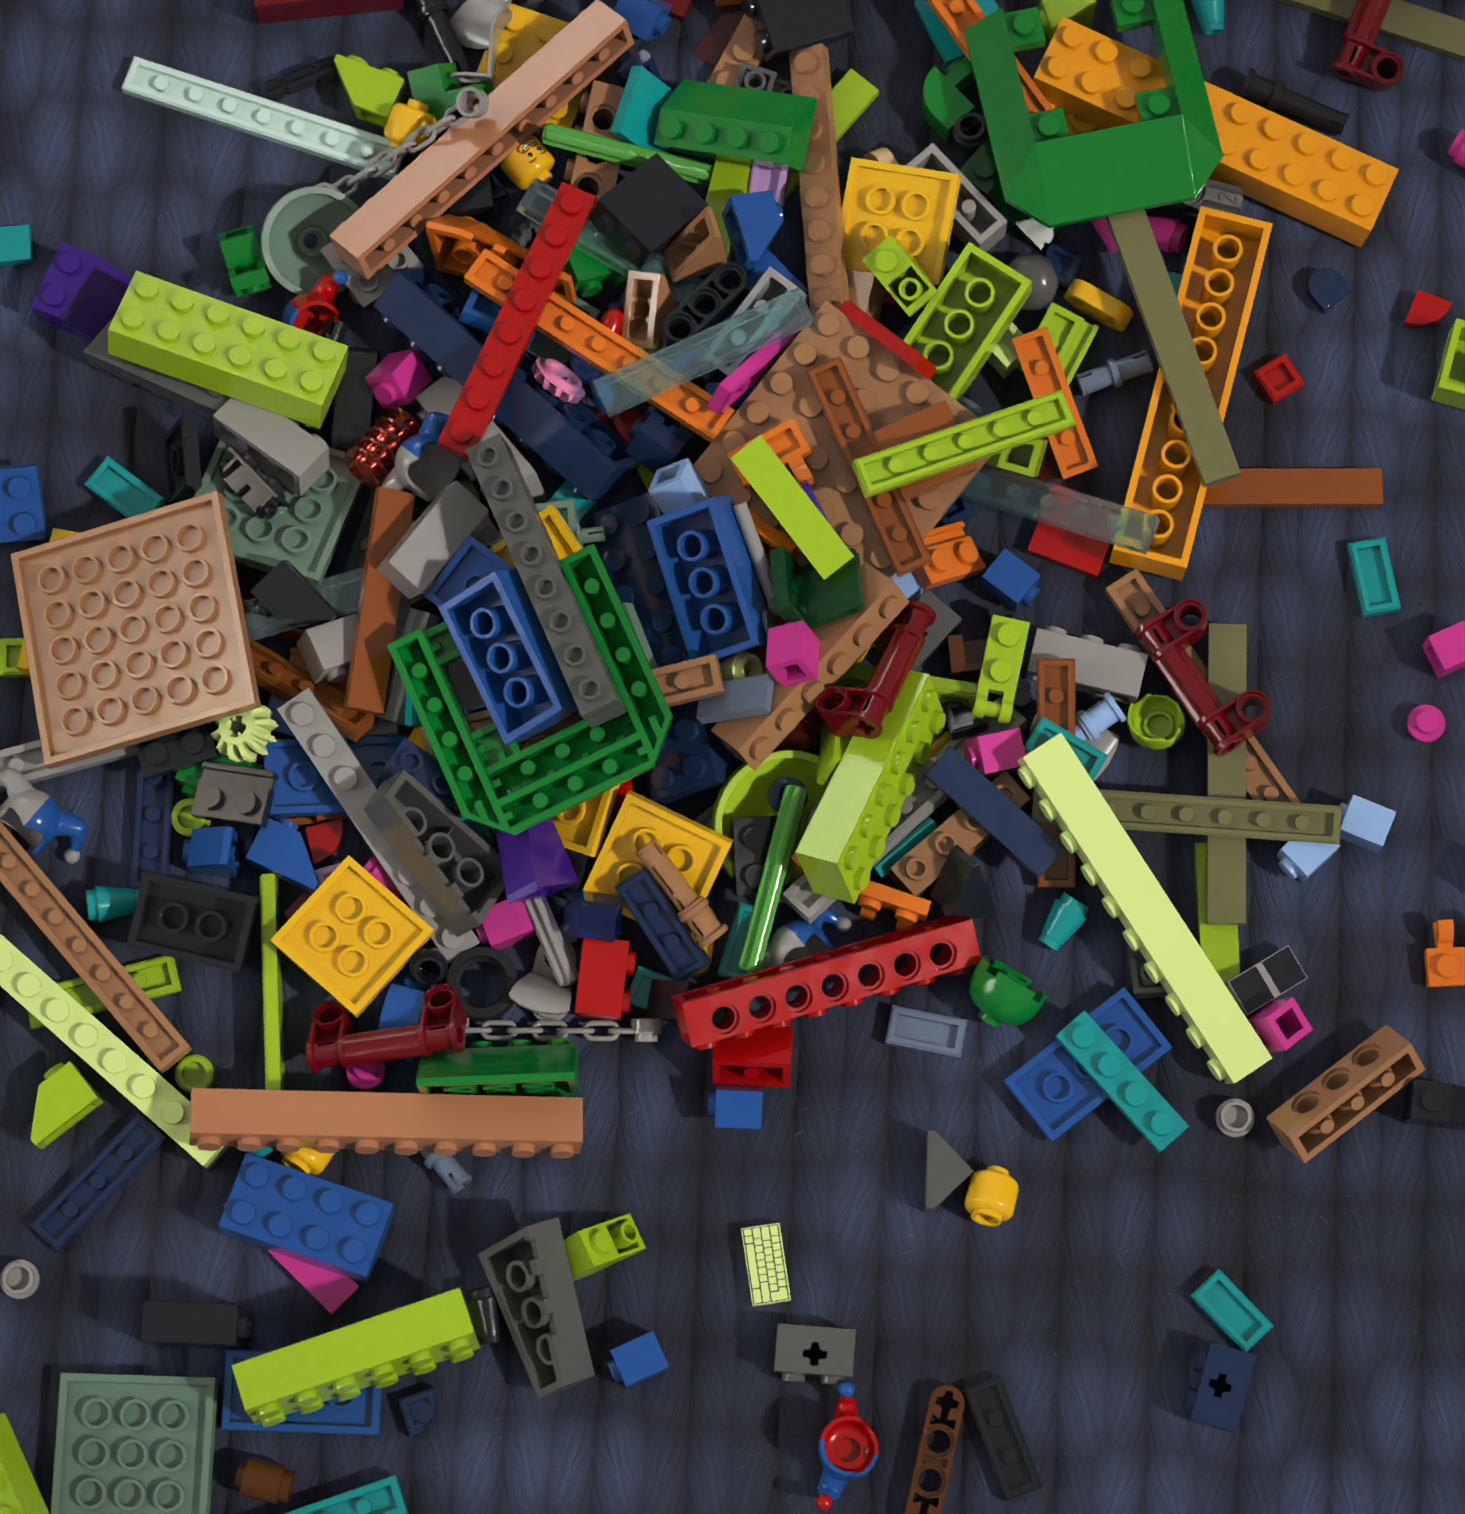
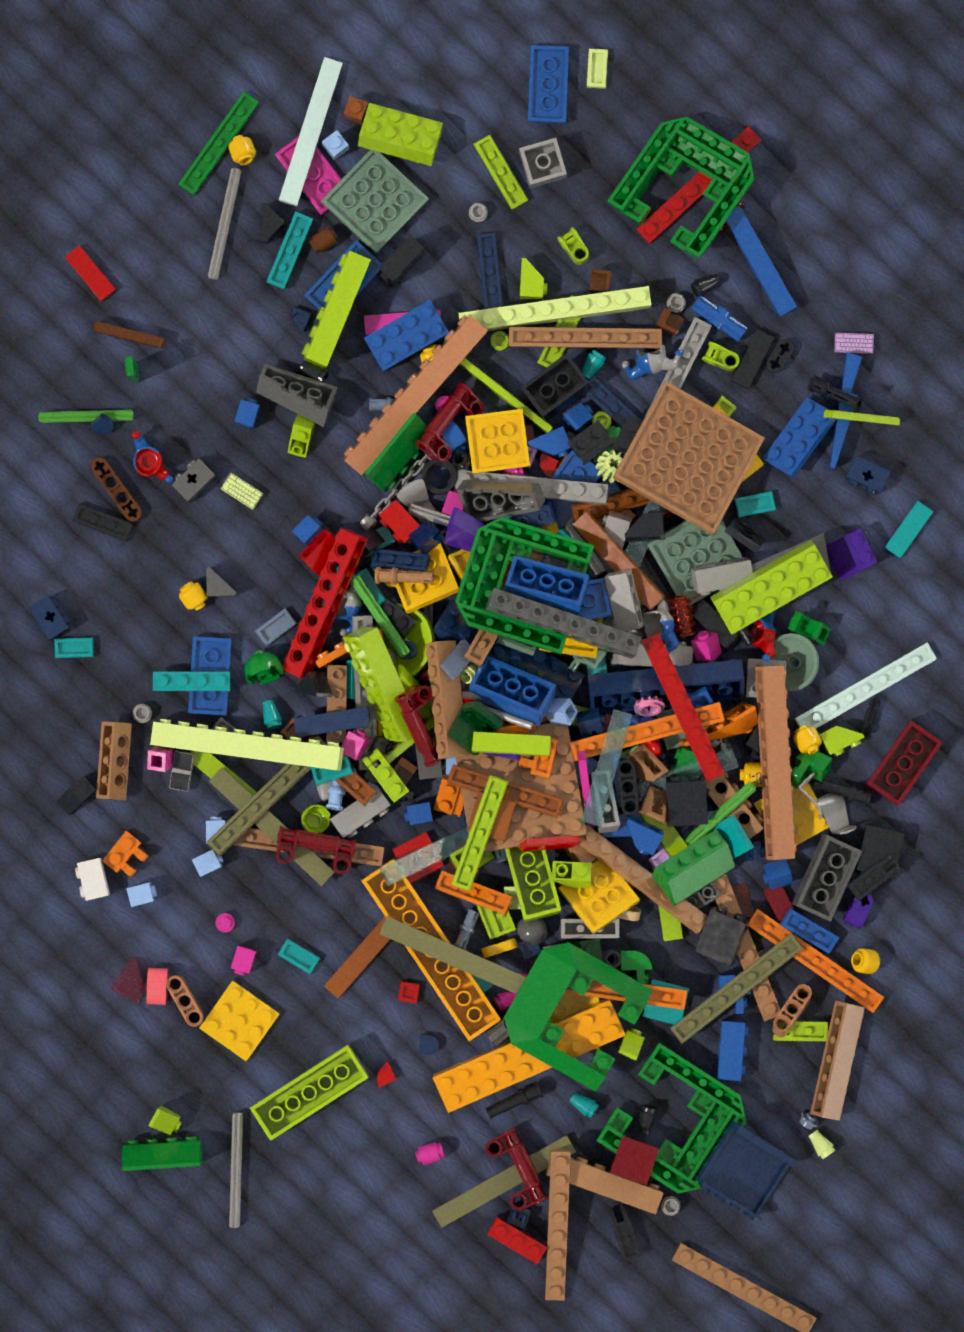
camera: 130 degrees right, 10 degrees up
black hinge [218,447,291,520] -> none
light grey piece [316,87,489,197] -> none
dark pink brick [765,620,820,687] -> none

